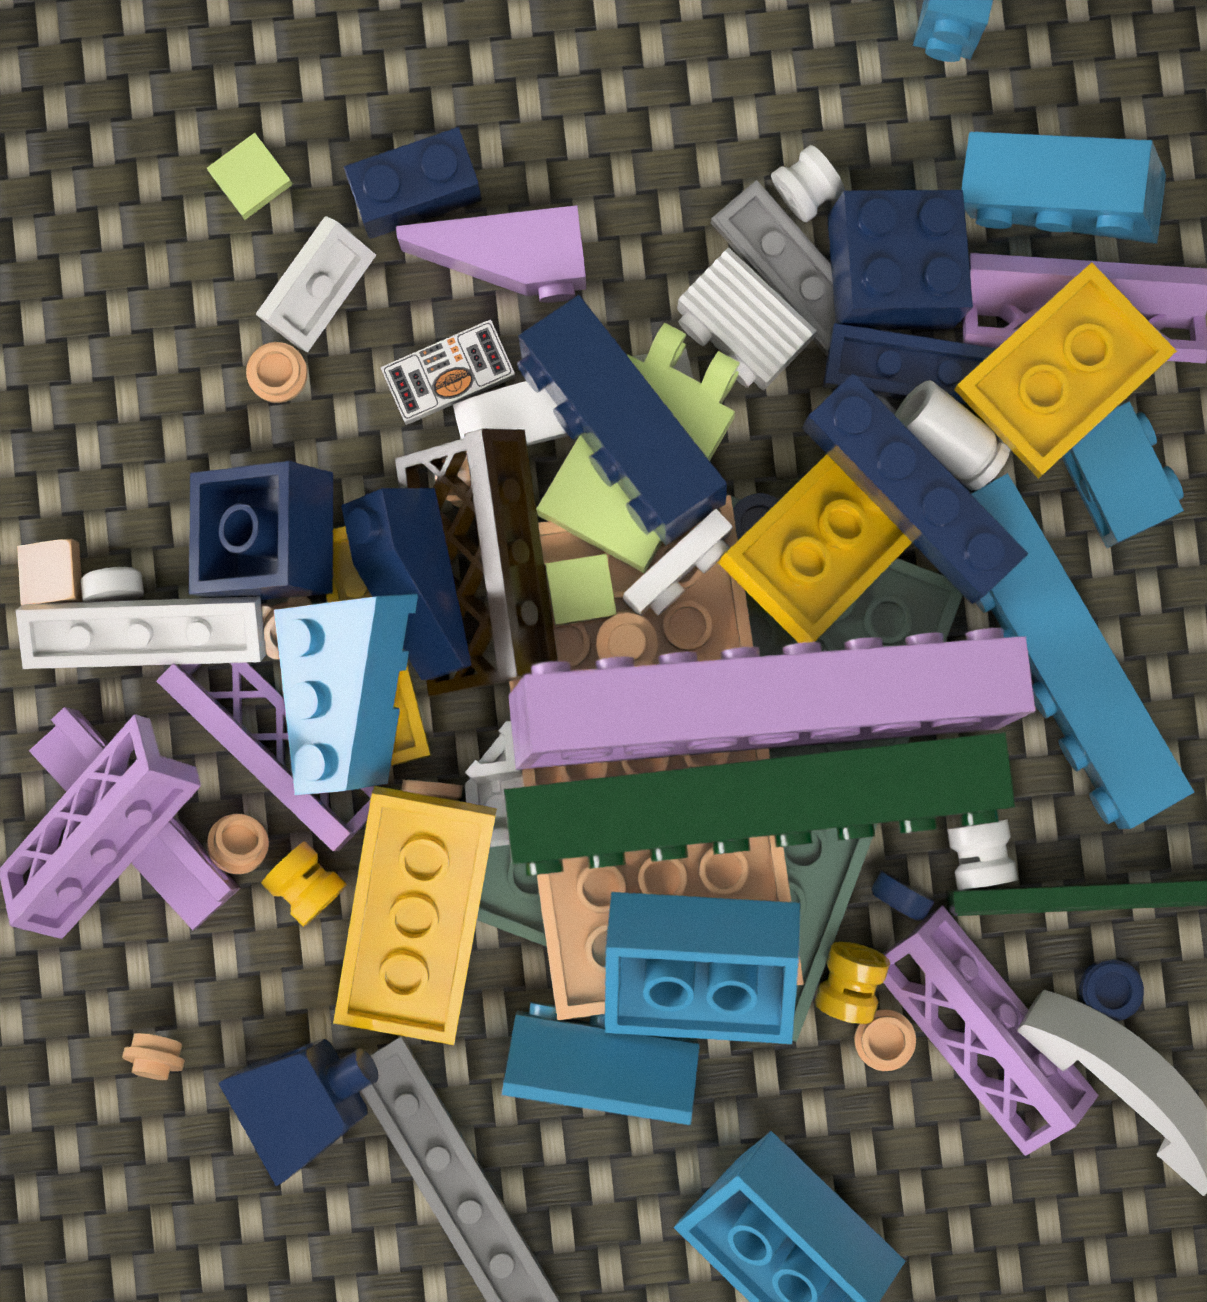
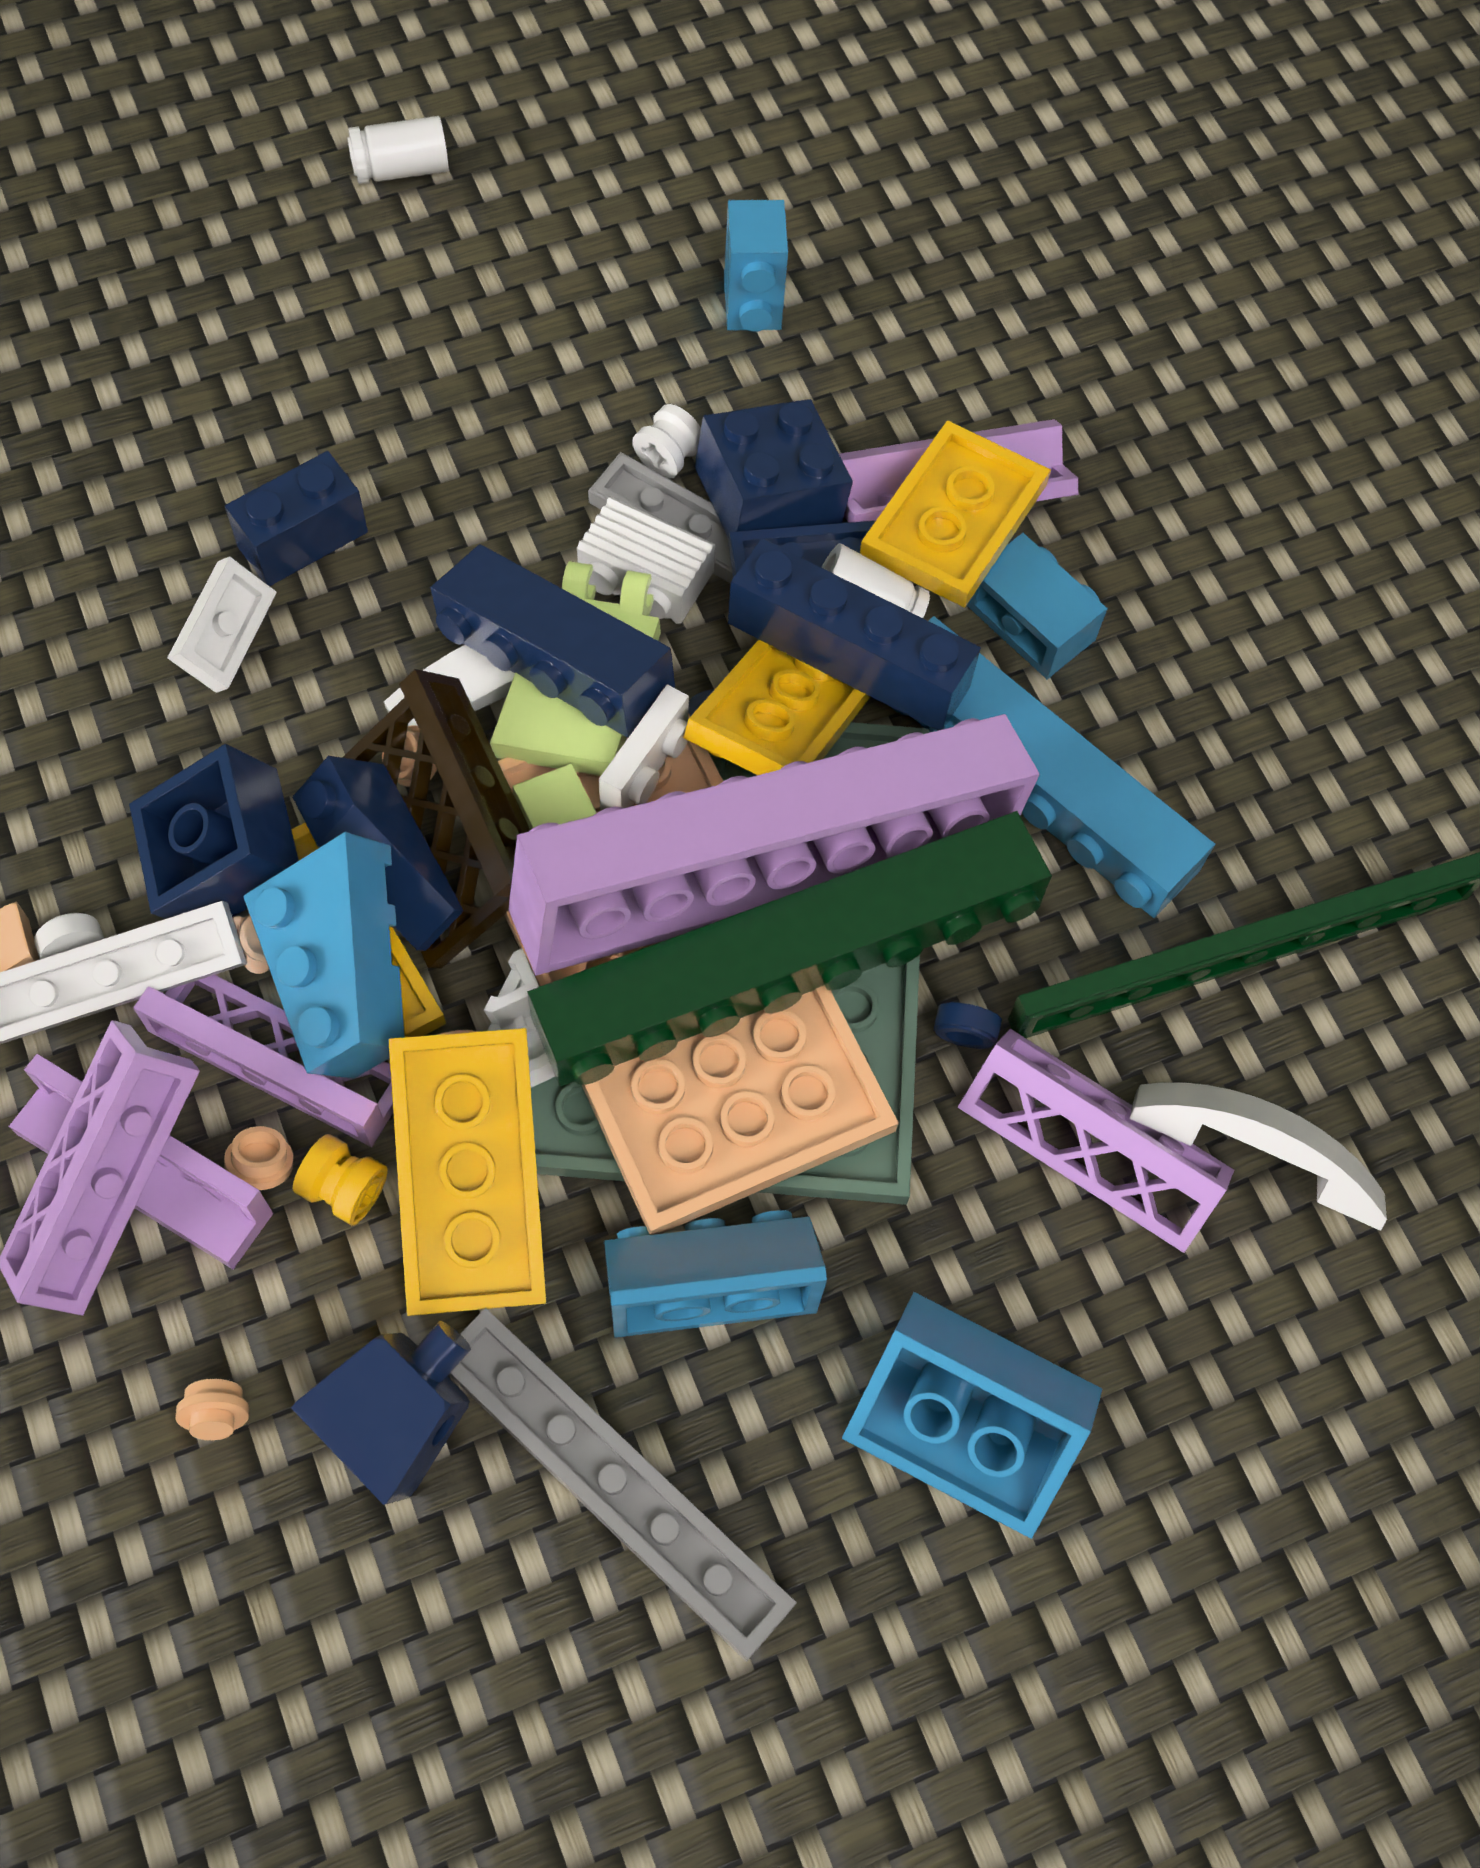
camera: 20 degrees left, 20 degrees down
yellowish green tile [207,133,293,220] -> none
light nougat plate [246,342,308,403] -> none
tile [380,319,515,425] -> none
lavender slope [396,205,586,303] -> none
dark azure slope [605,892,800,1044] -> none
yellow wheel [815,942,890,1024] -> none
light nougat plate [854,1009,916,1071] -> none
white wheel [947,819,1018,890] -> none
dark azure wedge [961,132,1166,244] -> none
dark blue tile [1079,959,1144,1021] -> none

